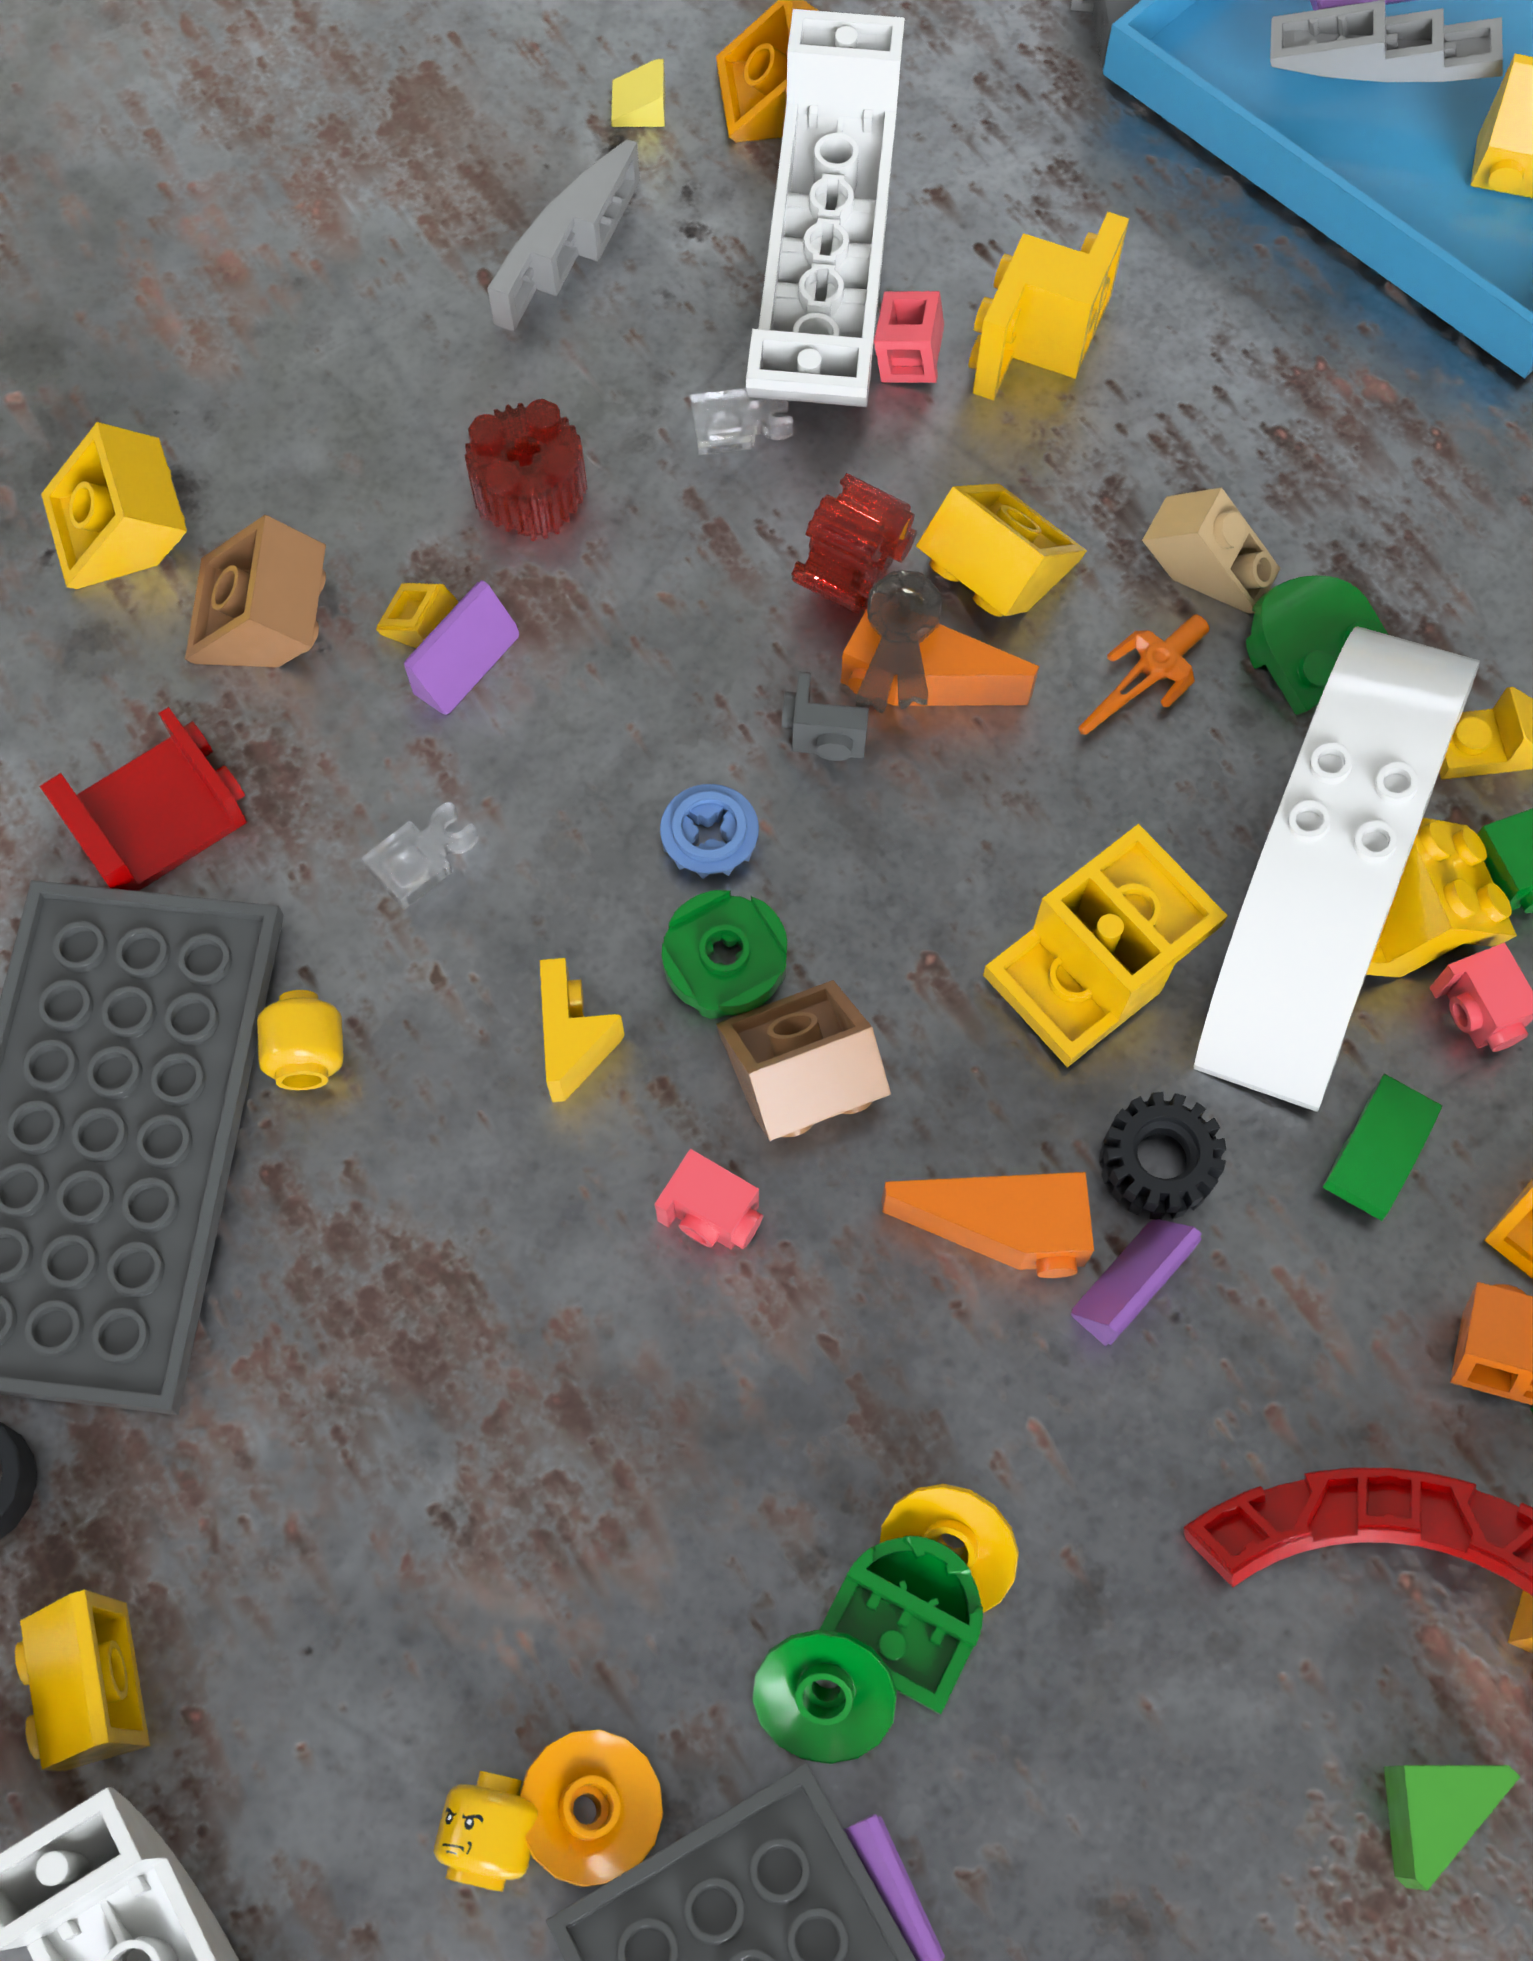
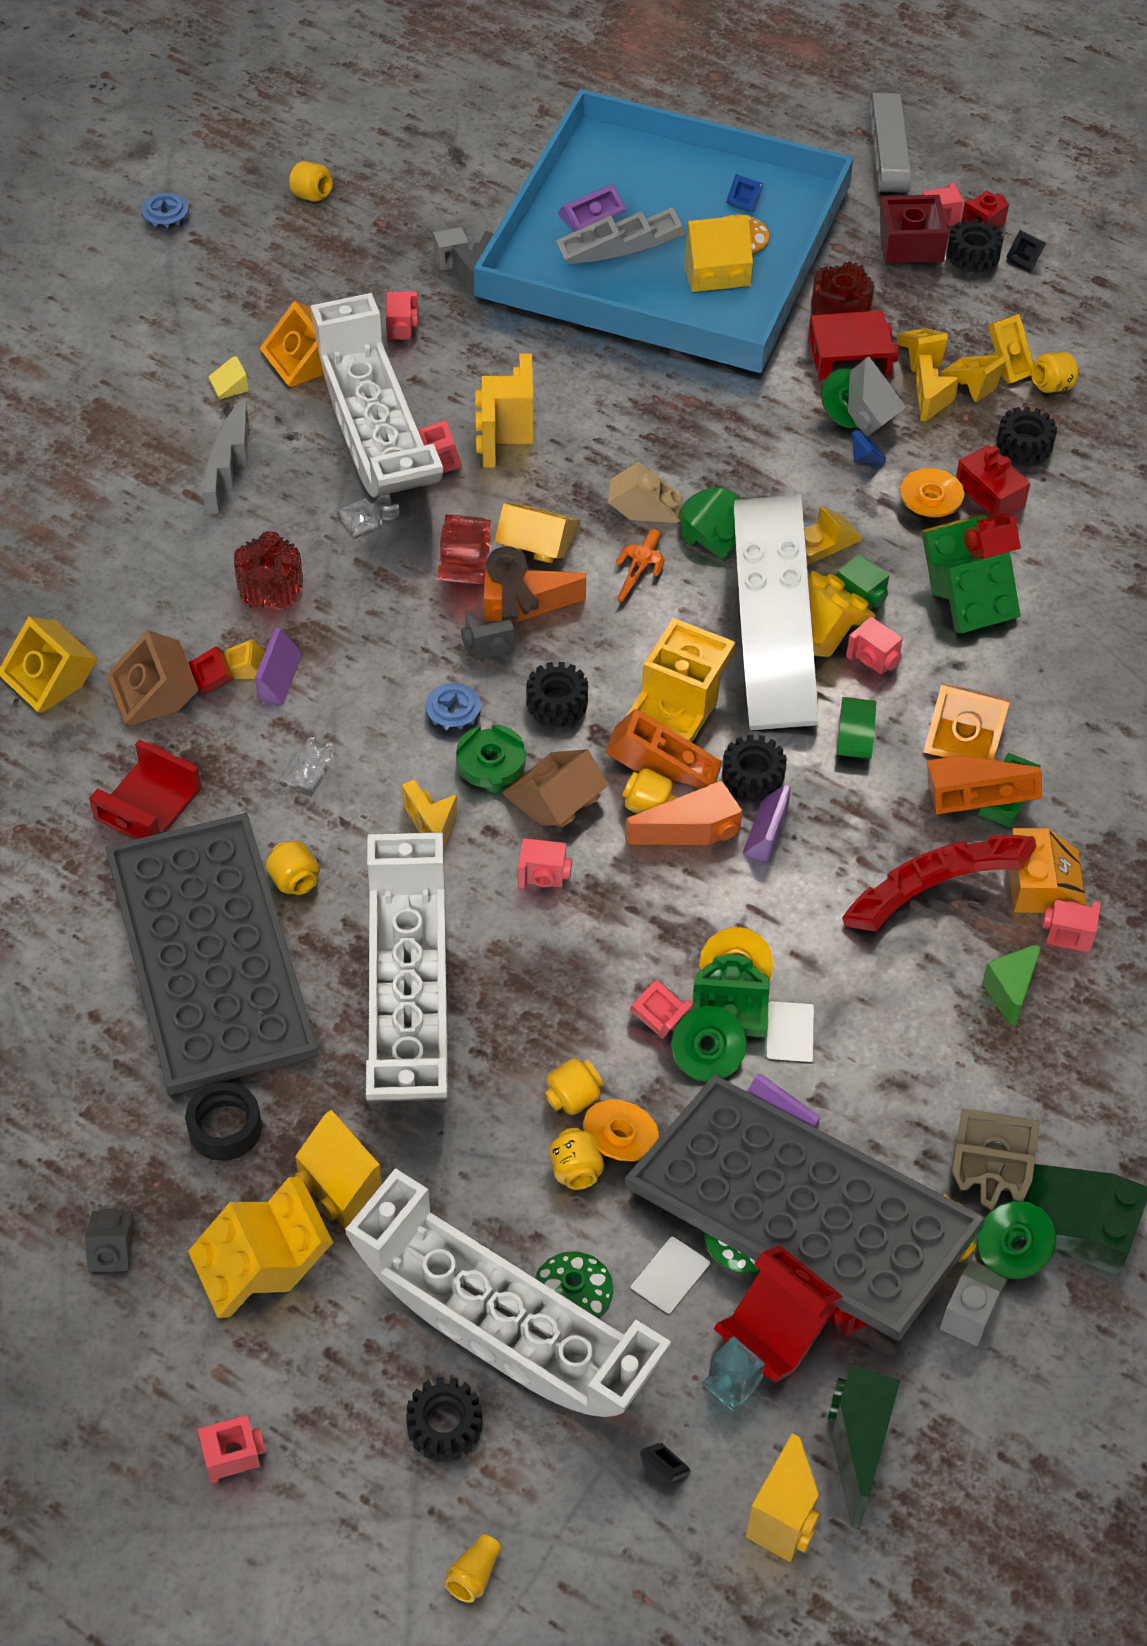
camera: 25 degrees left, 15 degrees down
none -> red plate [188,646,233,695]
none -> white slope [366,833,448,1102]
none -> coral brick [386,292,418,340]
none -> black tyre [526,662,589,727]
none -> yellow head [544,1058,604,1116]
none -> orange slope [605,708,722,788]
none -> yellow head [621,768,676,814]
none -> coral bracket [629,979,694,1039]
none -> white sticker [767,1001,814,1062]

